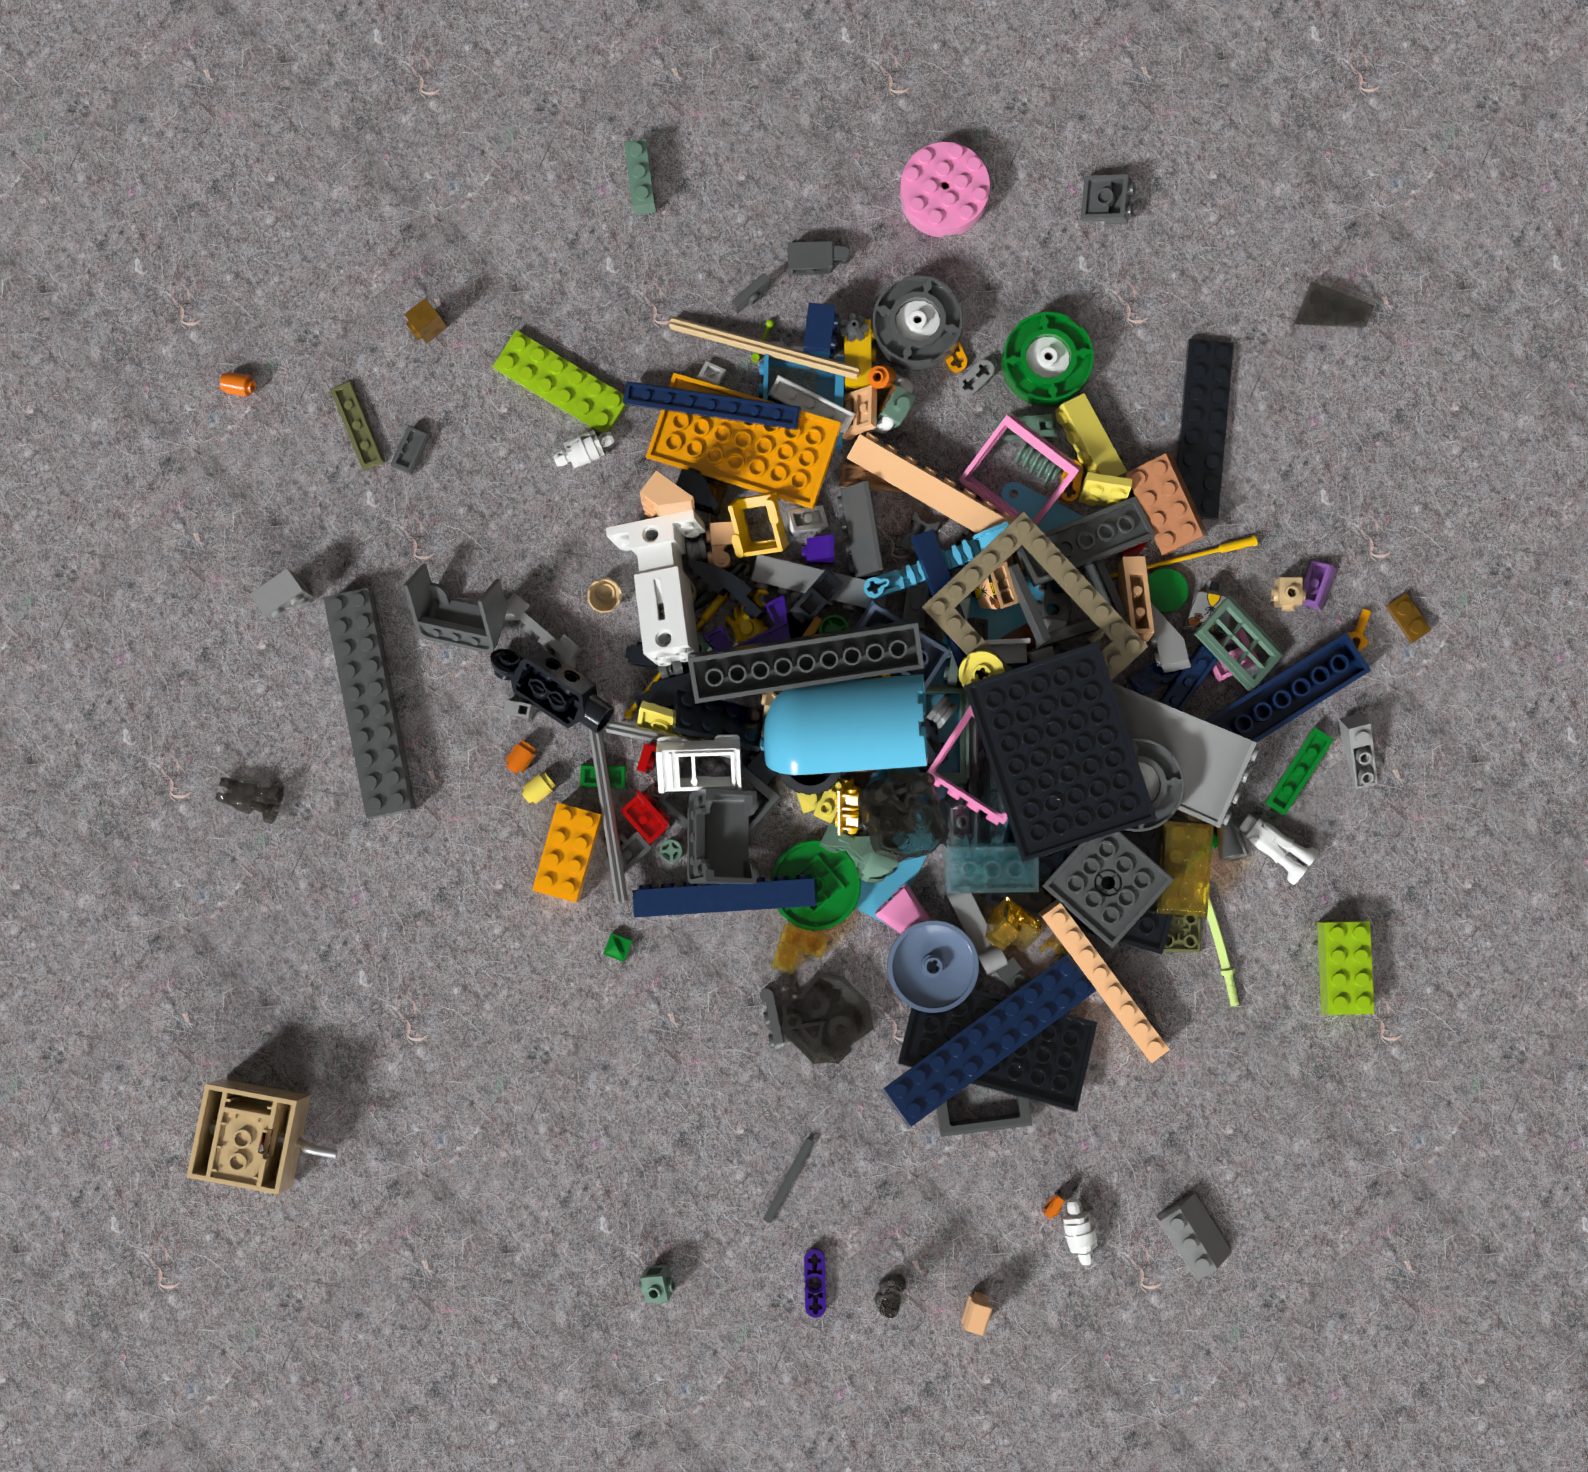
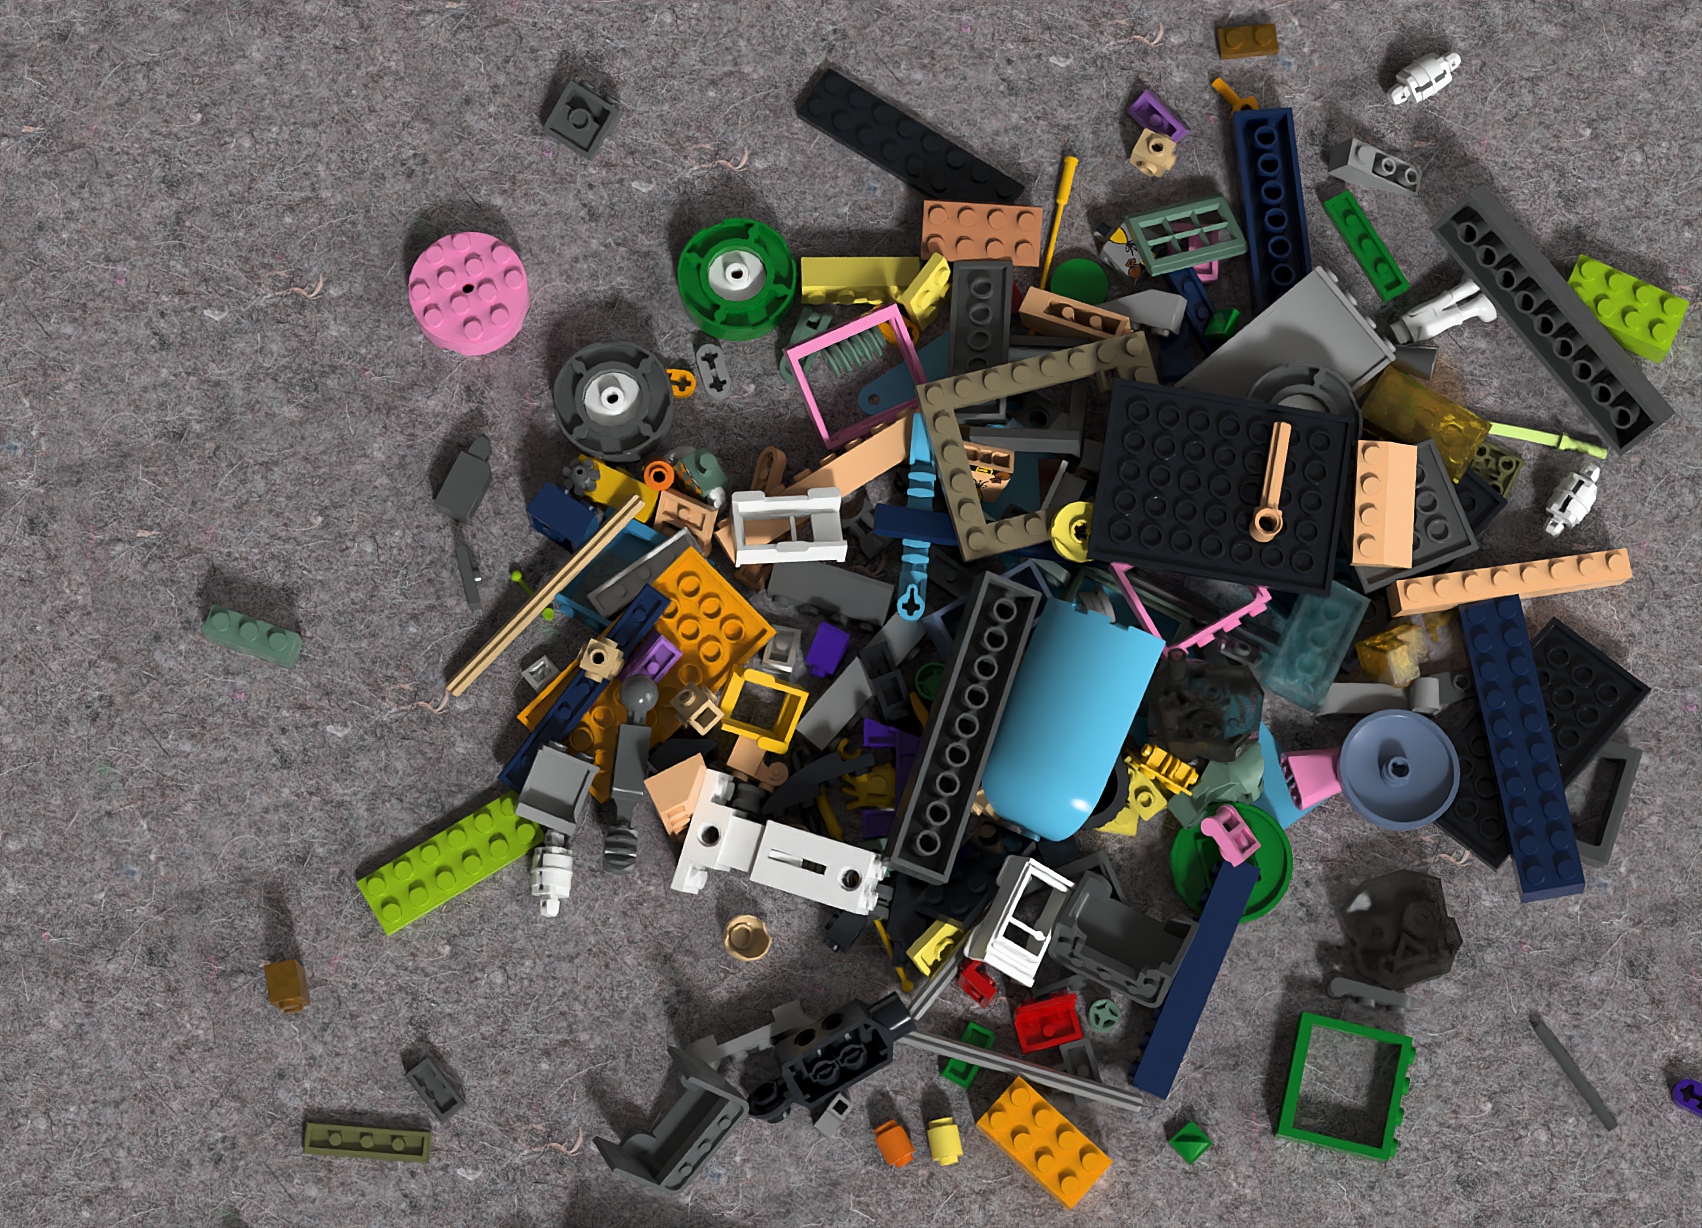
camera: 70 degrees left, 10 degrees down
clear yellow brick [771,923,828,974] -> none
none -> light grey panel [513,740,600,836]
none -> tan brick [577,636,624,683]
none -> dark grey arm [602,674,659,875]
none -> medium lavender slope [616,630,683,684]
none -> tan brick [670,680,725,736]
none -> white piece [730,487,847,567]
none -> light nougat plate [750,446,786,497]
none -> bright pink plate [1201,804,1261,867]
none -> green tile [1204,308,1241,341]
none -> light nougat axle [1249,422,1291,542]
none -> green window [1274,1011,1416,1163]
none -> light nougat slope [1349,440,1417,569]
none -> white piece [1387,51,1461,105]
none -> dark grey brick [1429,184,1676,457]
none -> white piece [1543,463,1600,539]

